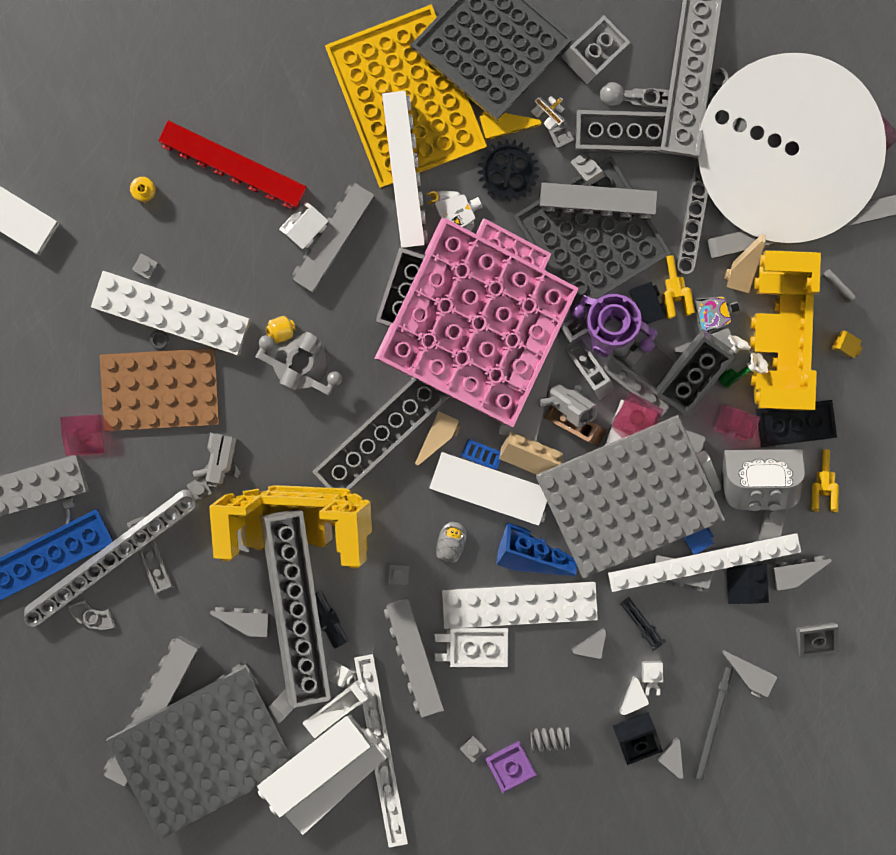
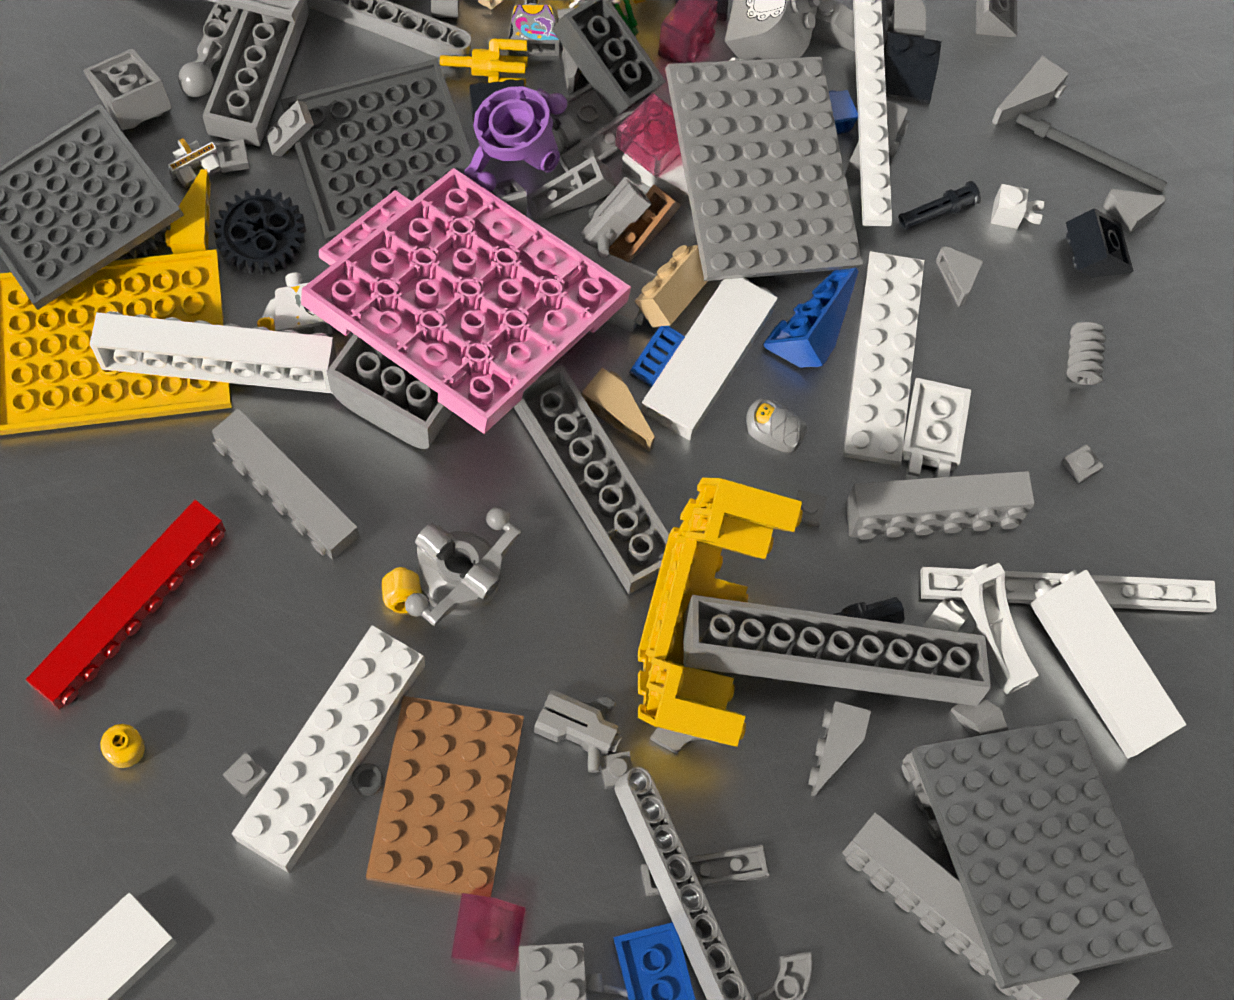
camera: 85 degrees left, 20 degrees down
white brick [257,714,374,817] -> none
white slope [279,201,328,249] -> none
medium lavender tile [485,741,537,793] -> none
light grey brick [539,183,657,219] -> none
white slope [620,676,649,715] -> none

